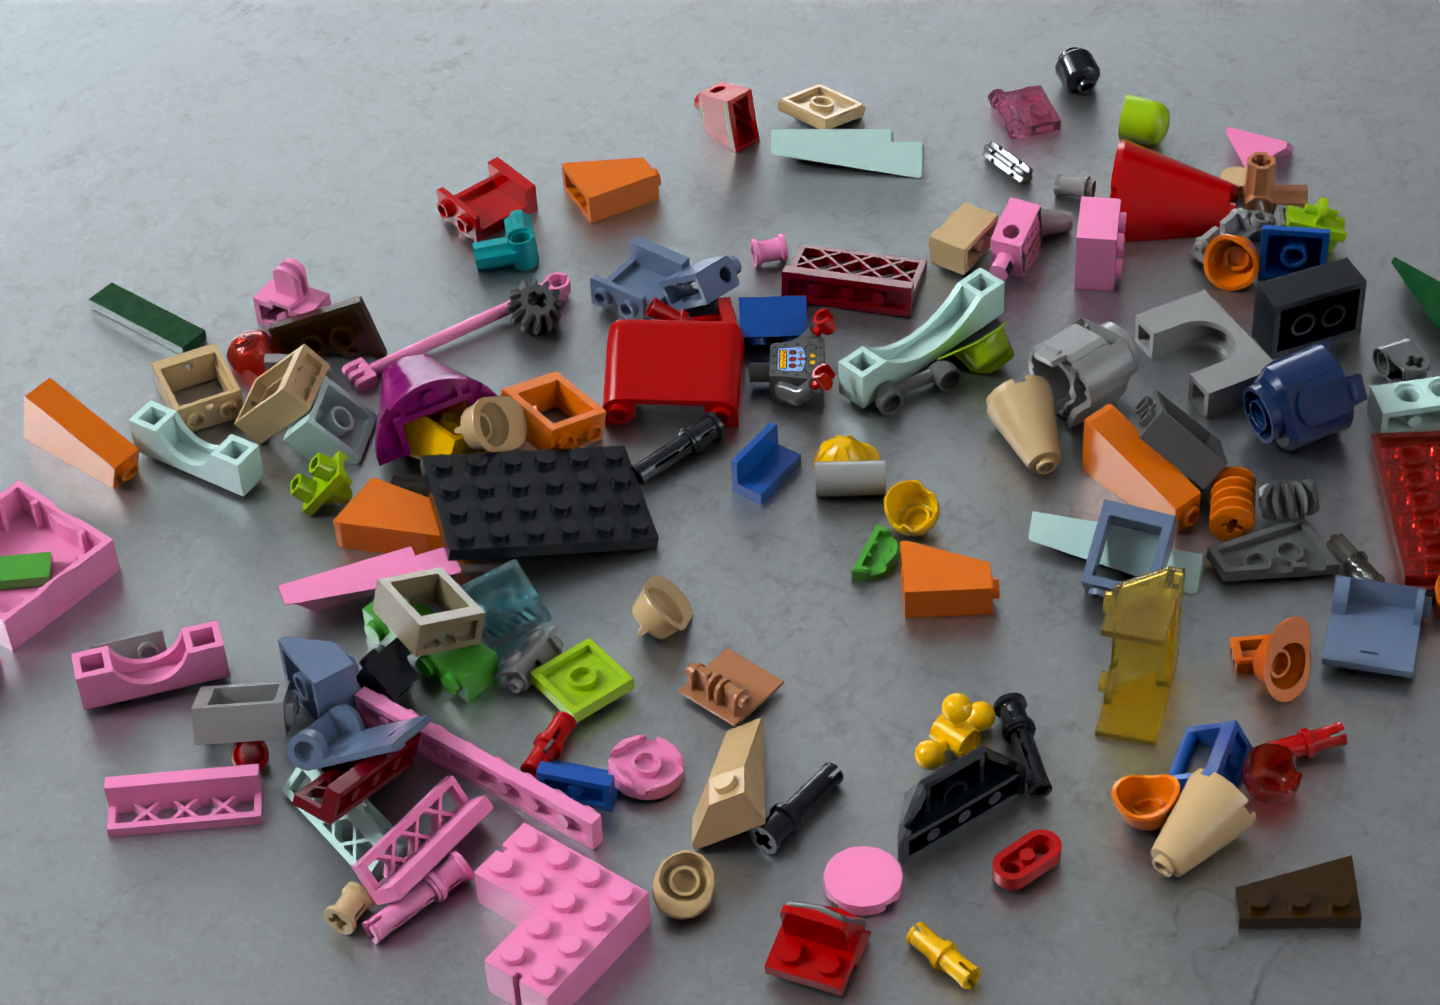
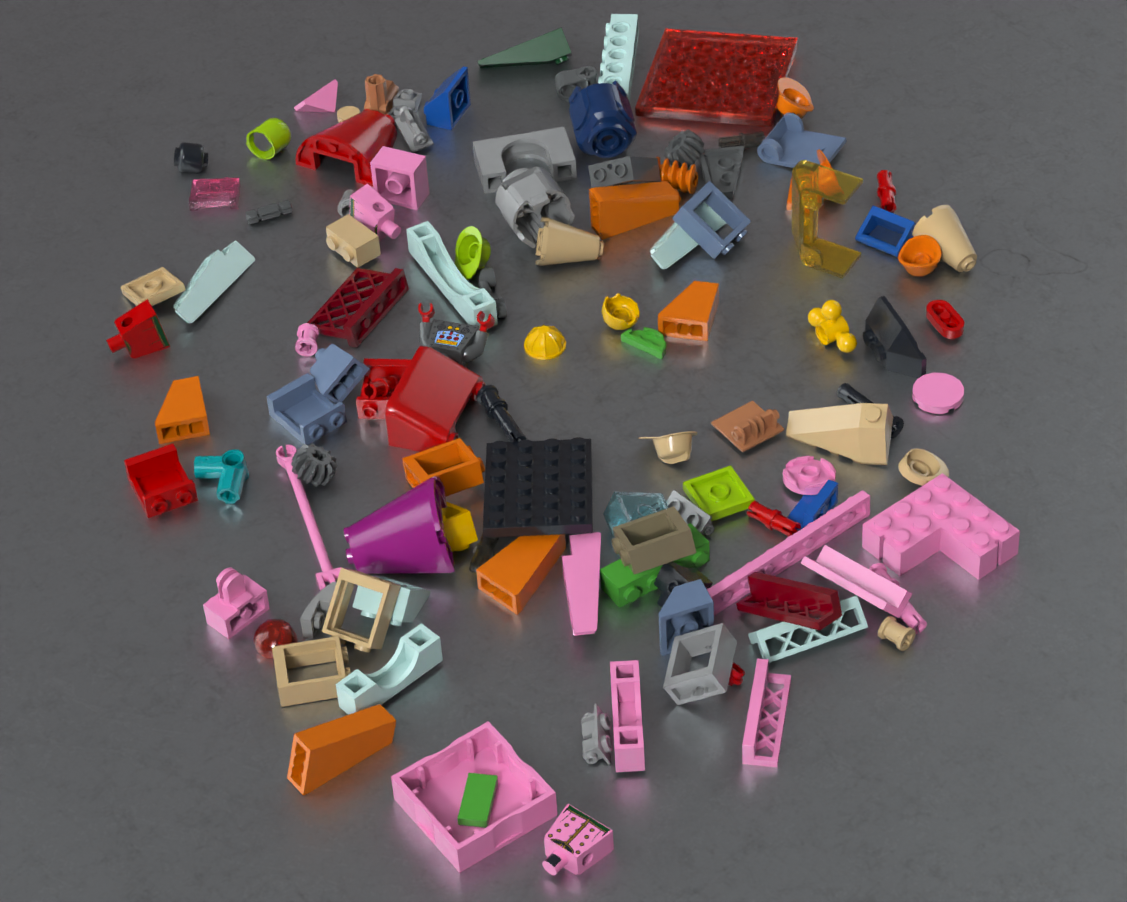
camera: 75 degrees left, 0 degrees up
dark green tile [89,282,207,354] -> none
dark brown wing [268,296,387,358] -> none
sand blue door [287,704,432,771] -> none
lime hips [290,451,353,516] -> none
tan piece [454,395,528,453] -> none
blue panel [731,422,801,504] -> none
blue slope [739,295,807,346] -> none
red piece [764,900,871,996] -> none
light grey pin [815,460,886,497] -> none
yellow pin [906,921,982,990] -> none
black pin [993,692,1053,799] -> none
light grey pin [1054,174,1096,198] -> none
orange helmet [1203,234,1260,291] -> none
dark brown wing [1234,855,1362,929] -> none
clear red hair [1242,743,1303,804] -> none
black brick [1251,257,1367,358] -> none
lime hips [1285,197,1347,253] -> none

